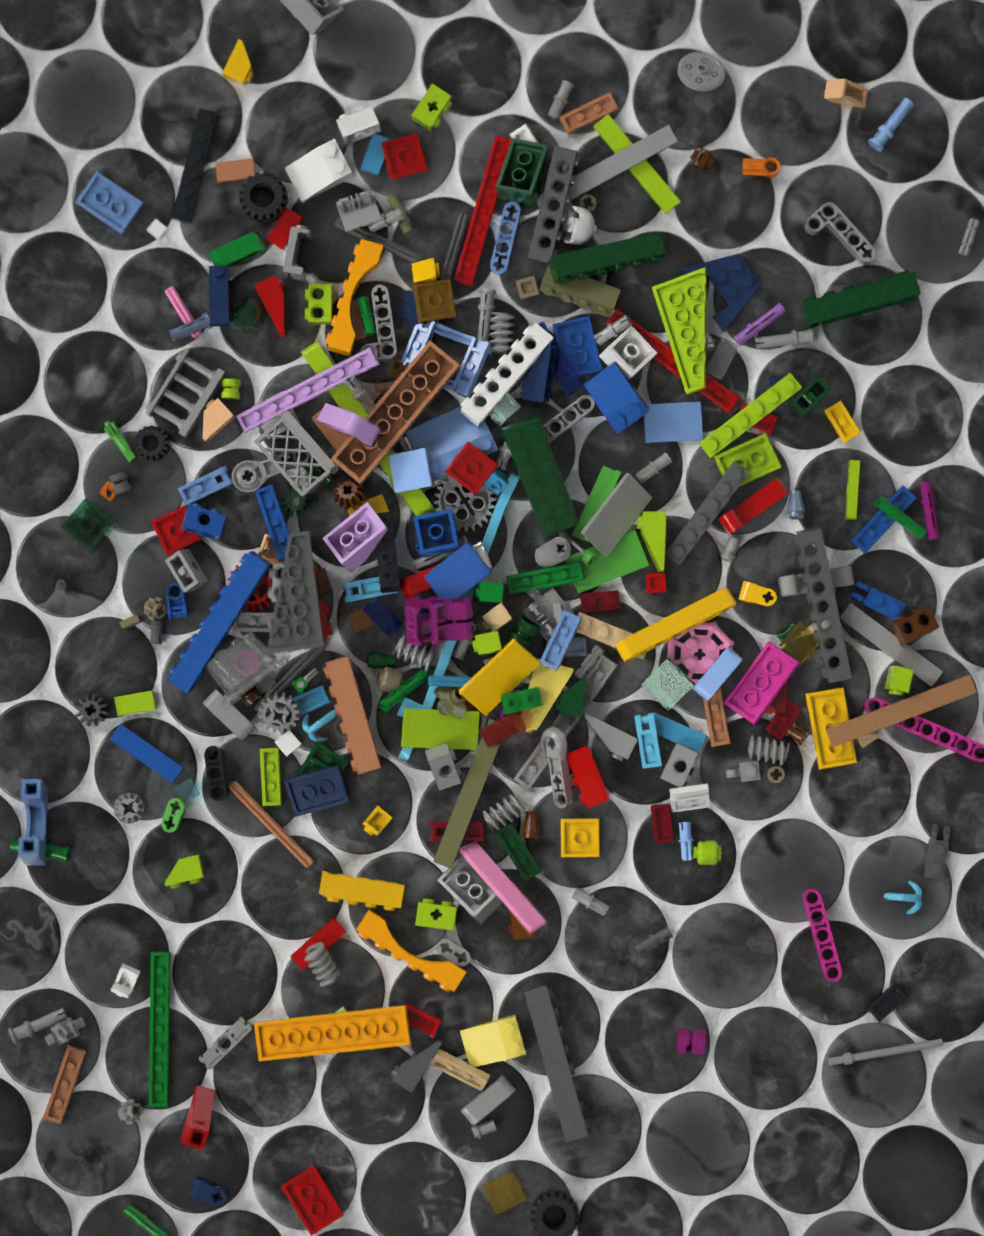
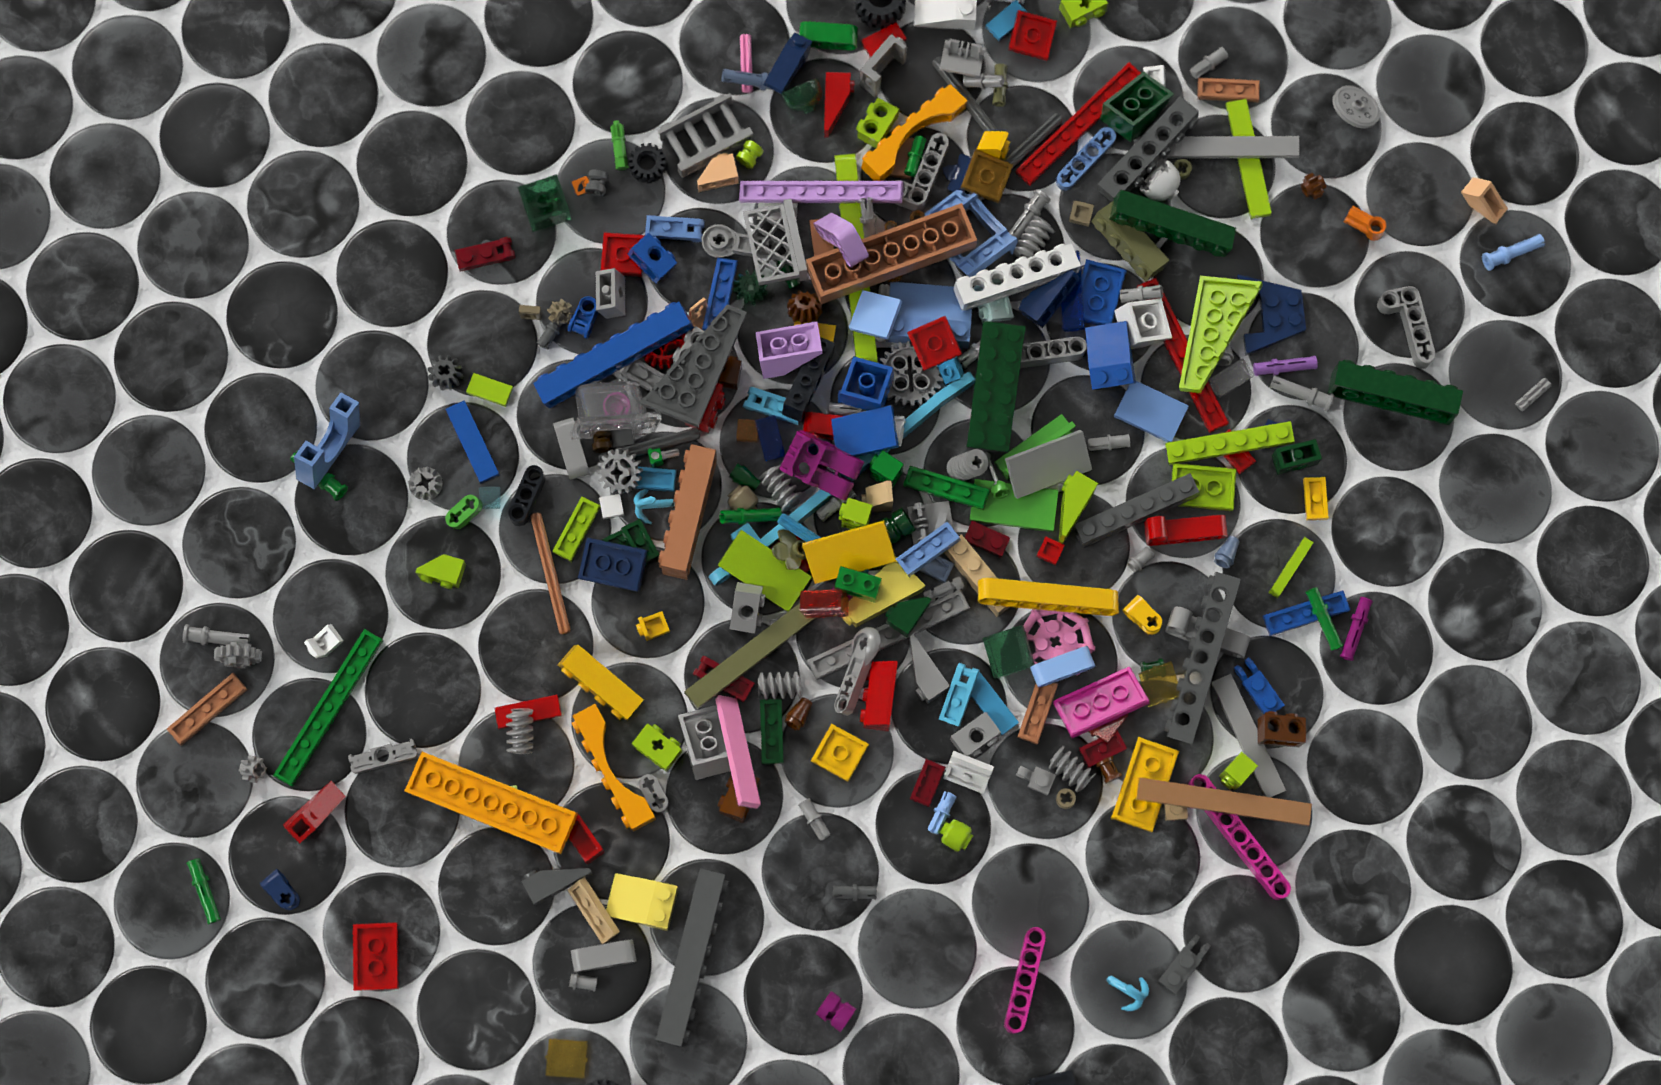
camera: 25 degrees right, 10 degrees down
none -> dark red plate [455,237,516,272]

